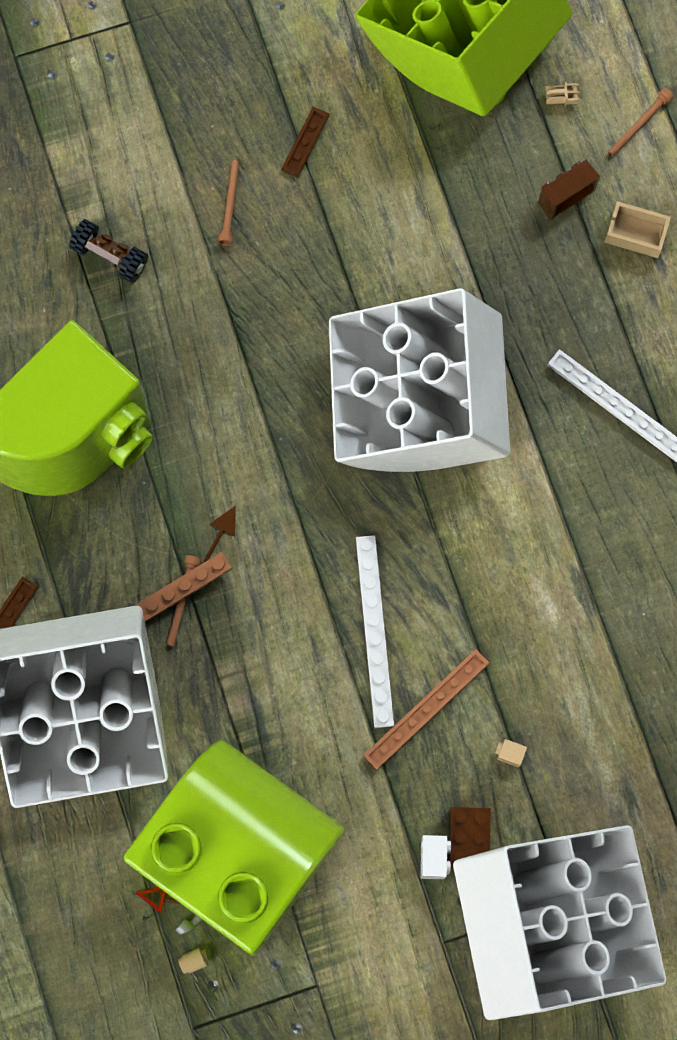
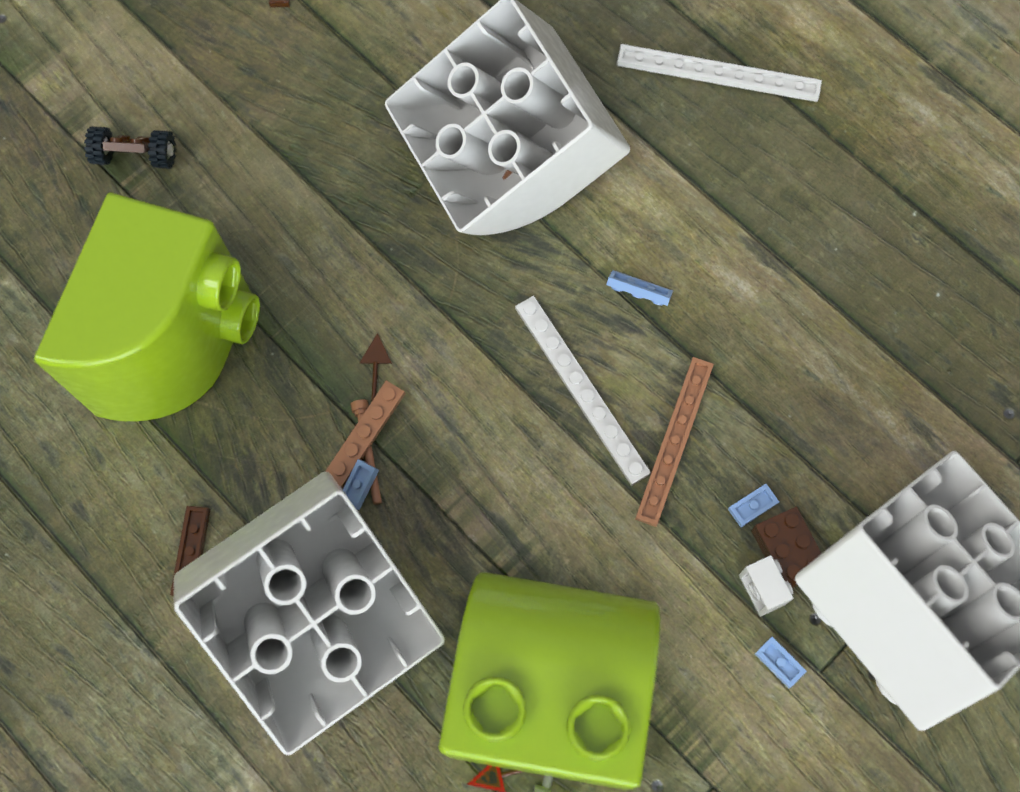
camera: 20 degrees left, 5 degrees down
nougat piece [218,160,239,246] -> none
tan brick [495,739,527,768] -> none
none -> light blue plate [343,459,379,510]
none -> light blue plate [606,270,673,306]
none -> light blue plate [728,484,779,528]
none -> light blue plate [755,637,807,688]

